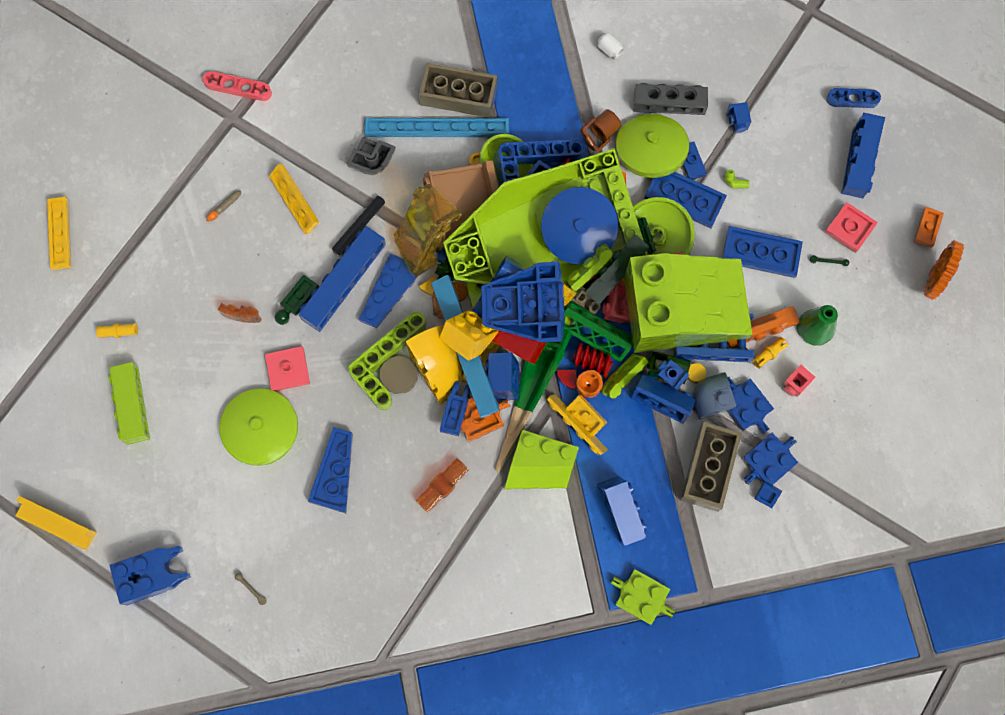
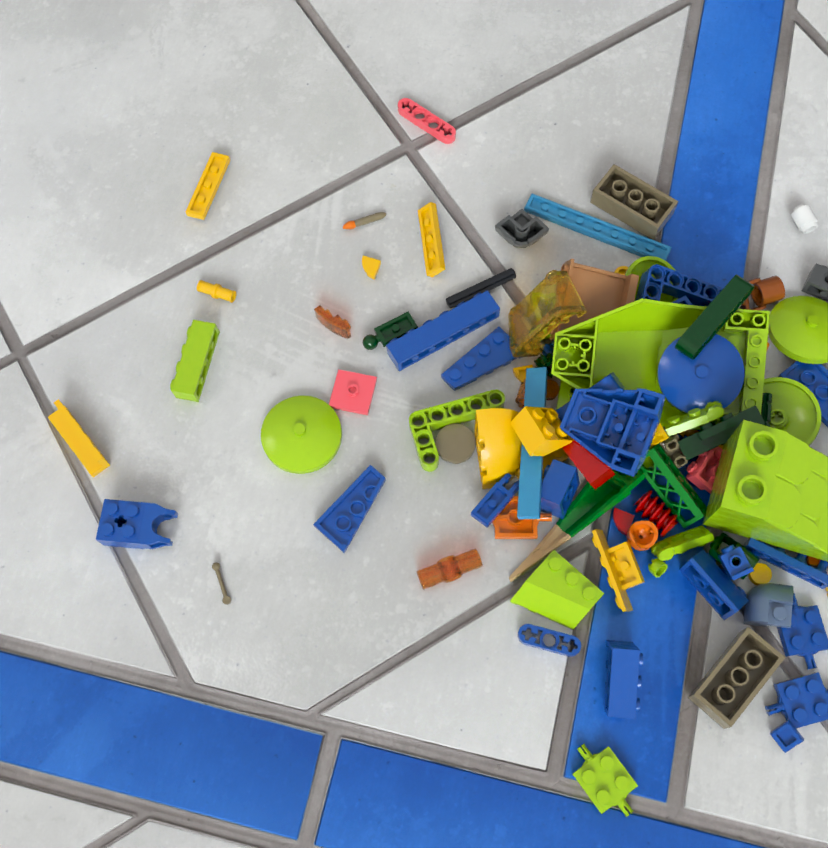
camera: 30 degrees right, 5 degrees down
none -> yellow tile [362,255,381,280]
none -> blue beam [518,624,581,657]
none -> lime hinge [648,558,668,578]
none -> dark green beam [675,274,755,360]

